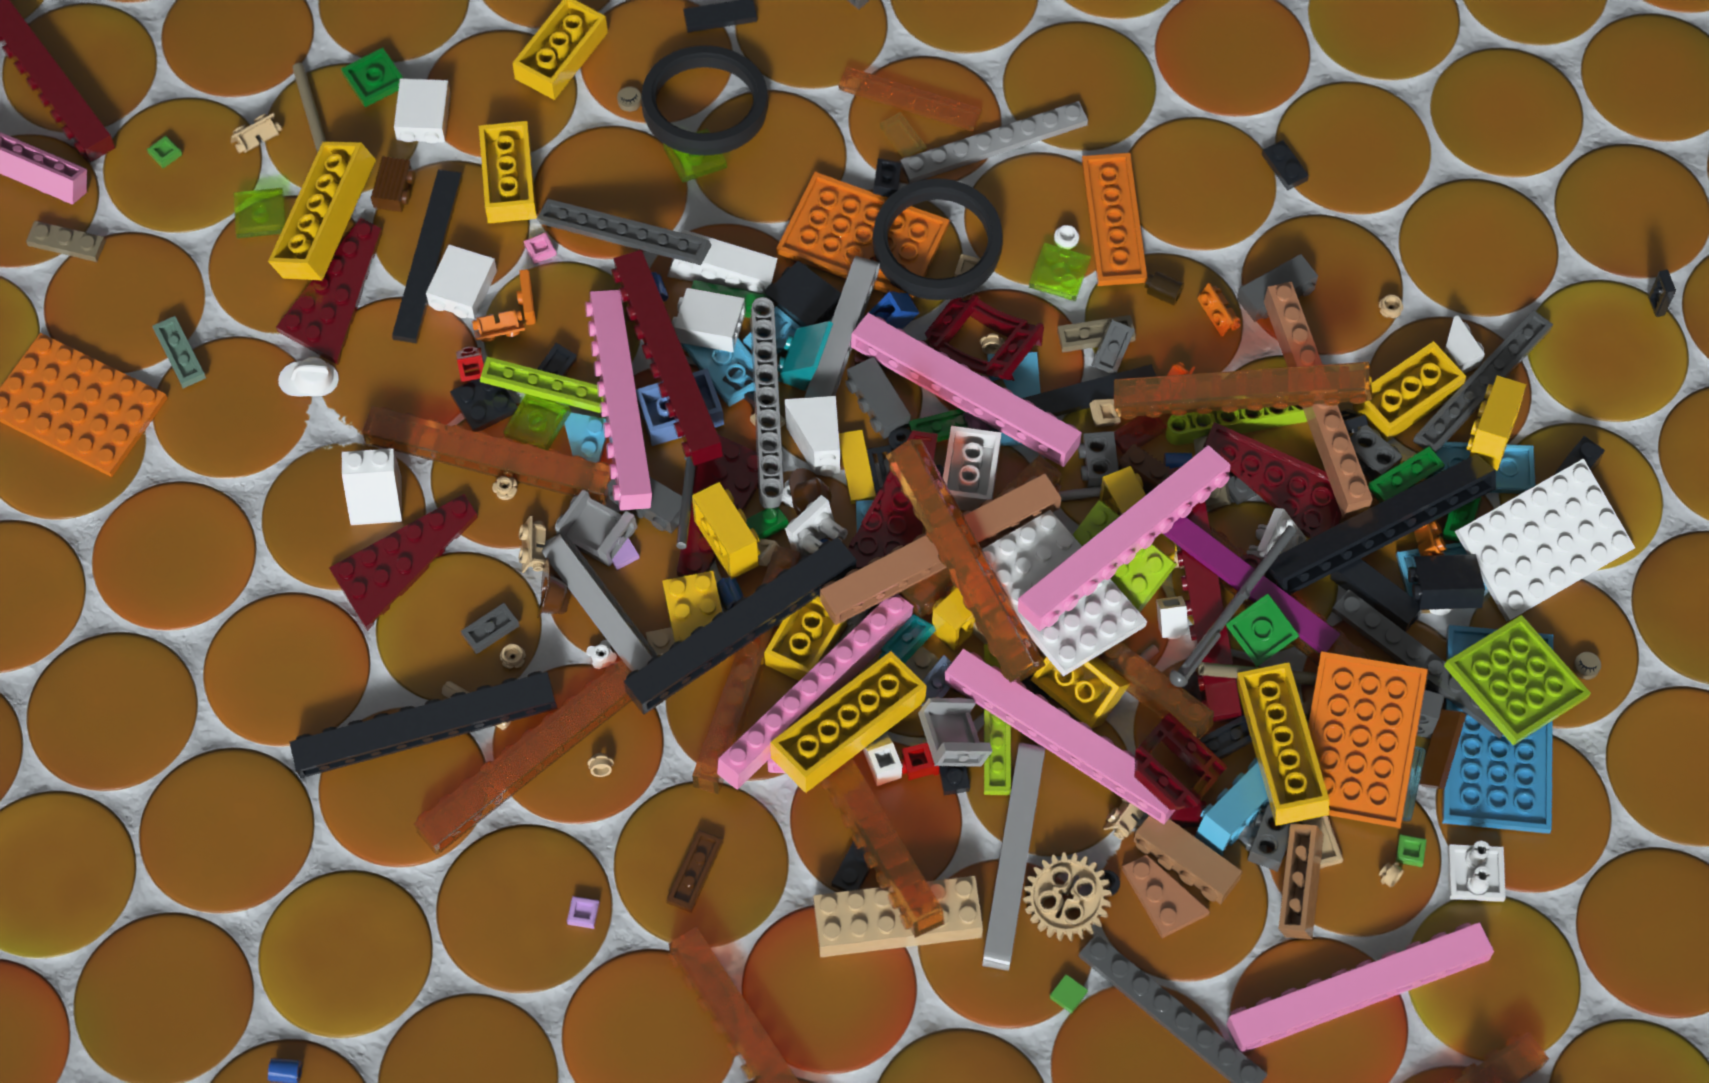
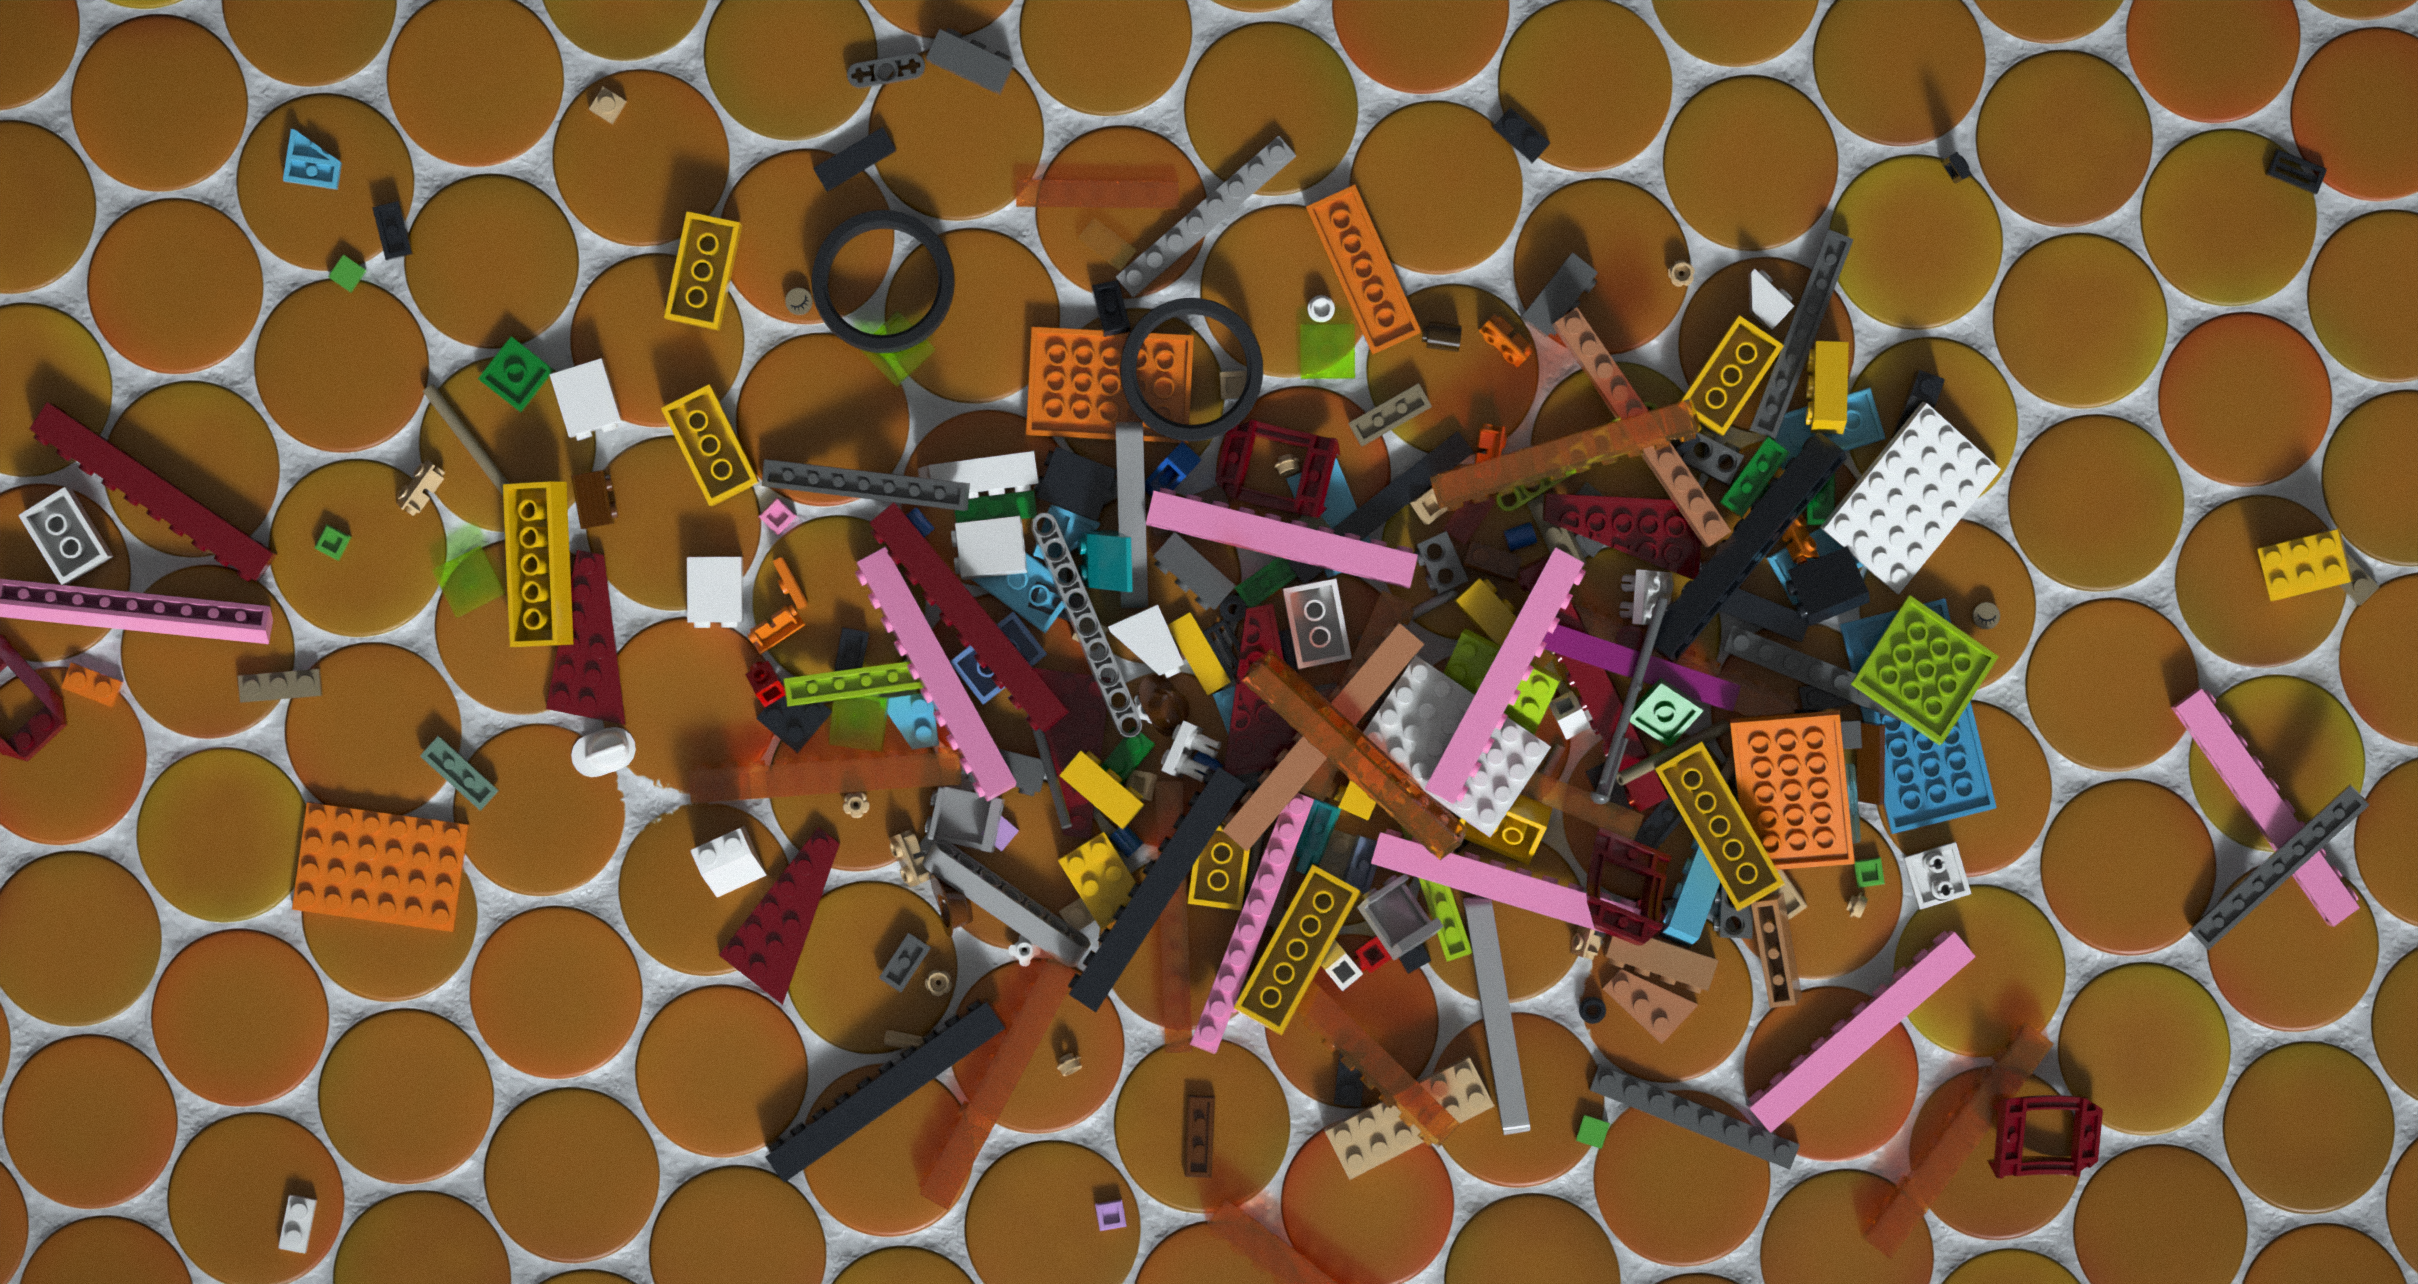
camera: 20 degrees left, 25 degrees up
black tile [392,169,463,344] -> none
tan gear [1023,853,1112,941] -> none
dark grey plate [1091,319,1135,374] -> none

